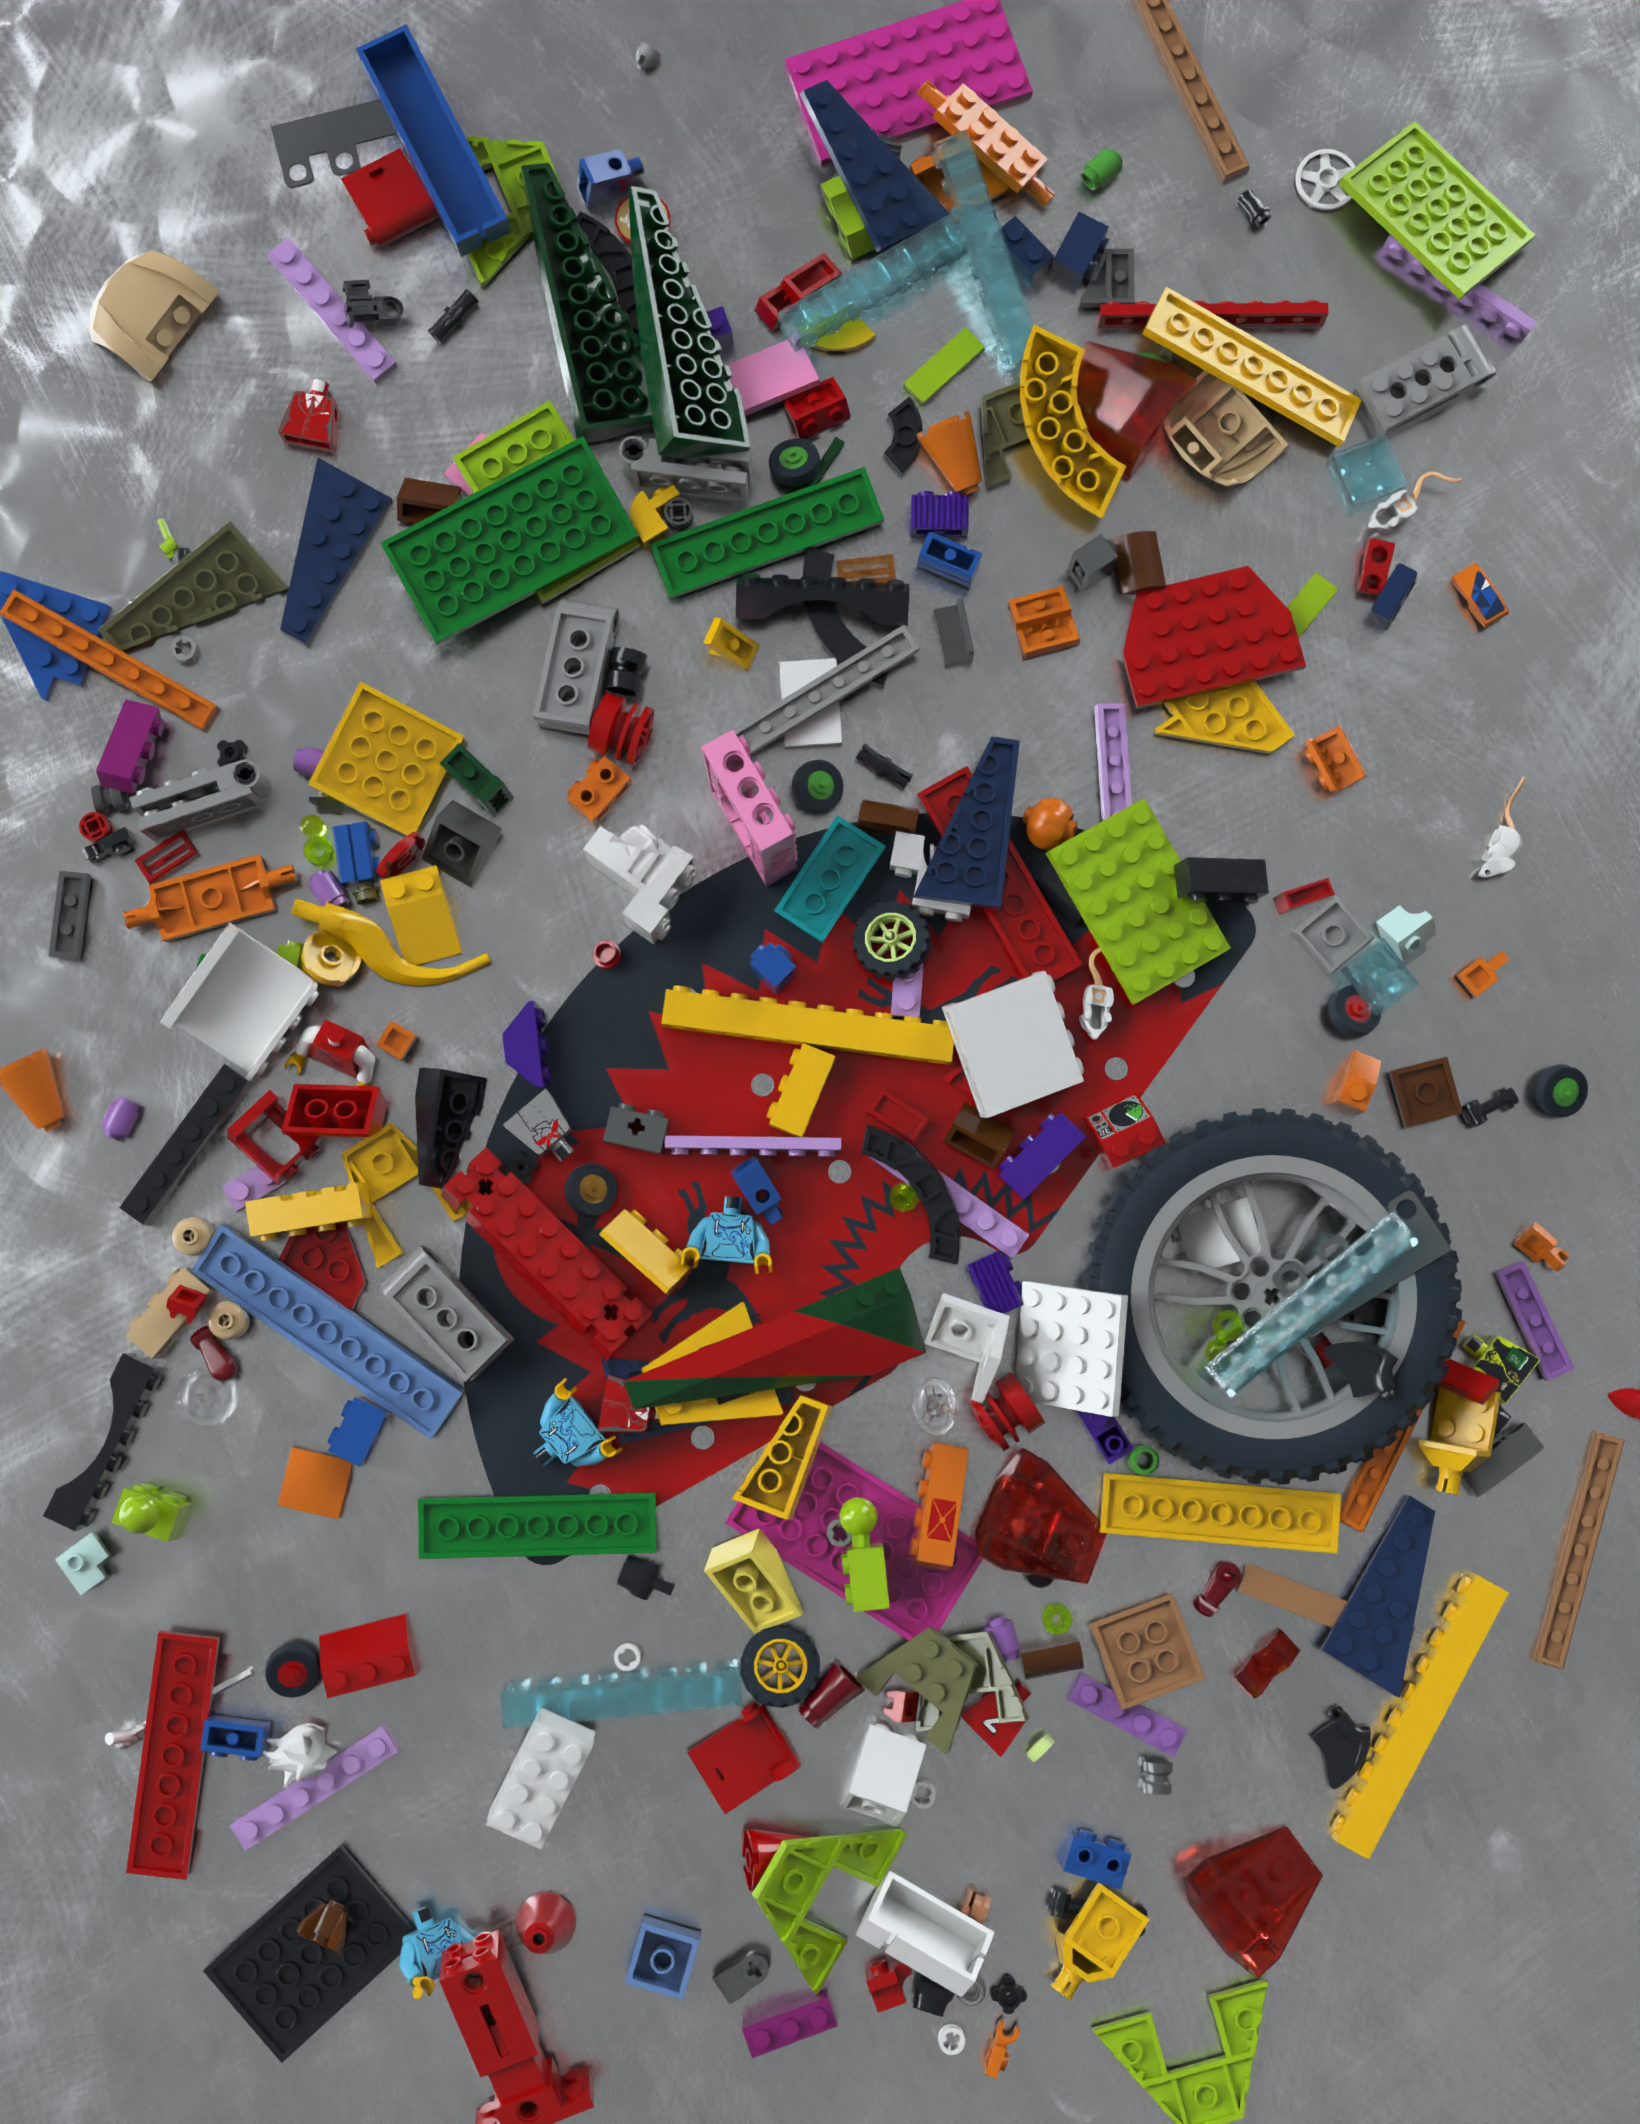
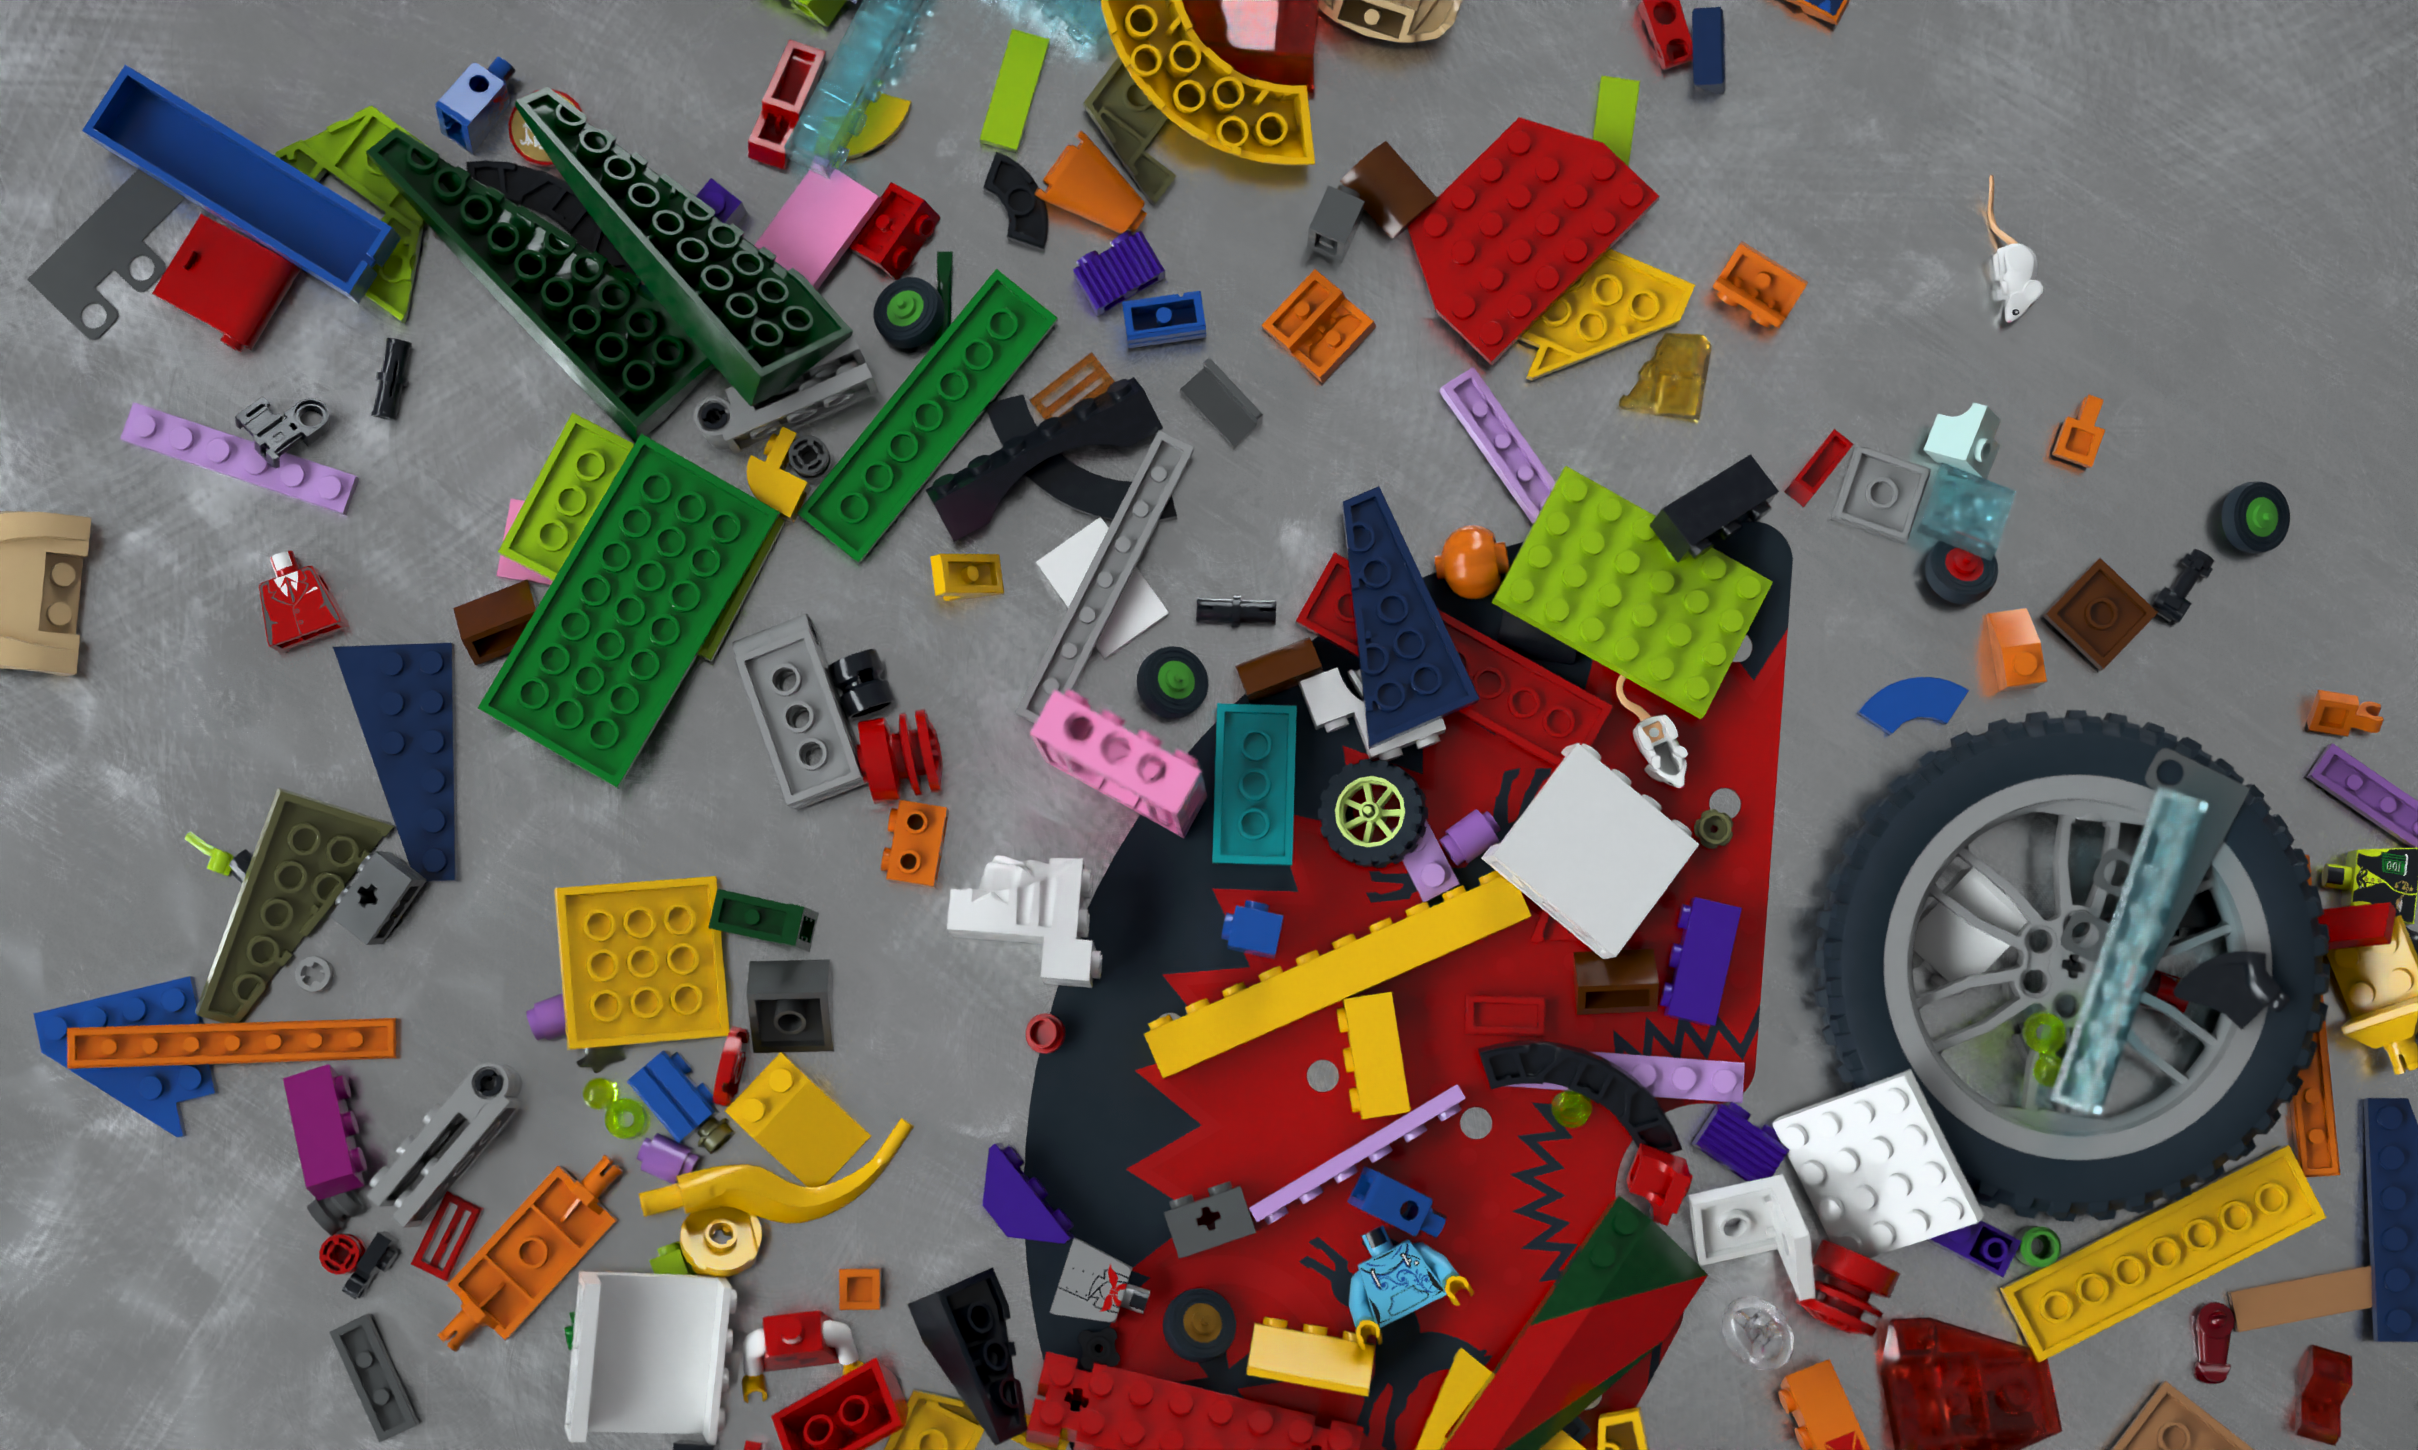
camera: 30 degrees left, 0 degrees up
black plate [217,740,246,767] -> none
red slope [1083,1092,1166,1170] -> none
none -> dark grey brick [330,851,427,945]
none -> medium lavender brick [1439,809,1501,866]
none -> clear yellow slope [1619,333,1712,420]
none -> red brick [1626,1143,1692,1226]
none -> olive plate [1694,809,1733,849]
none -> blue tile [1857,677,1969,735]

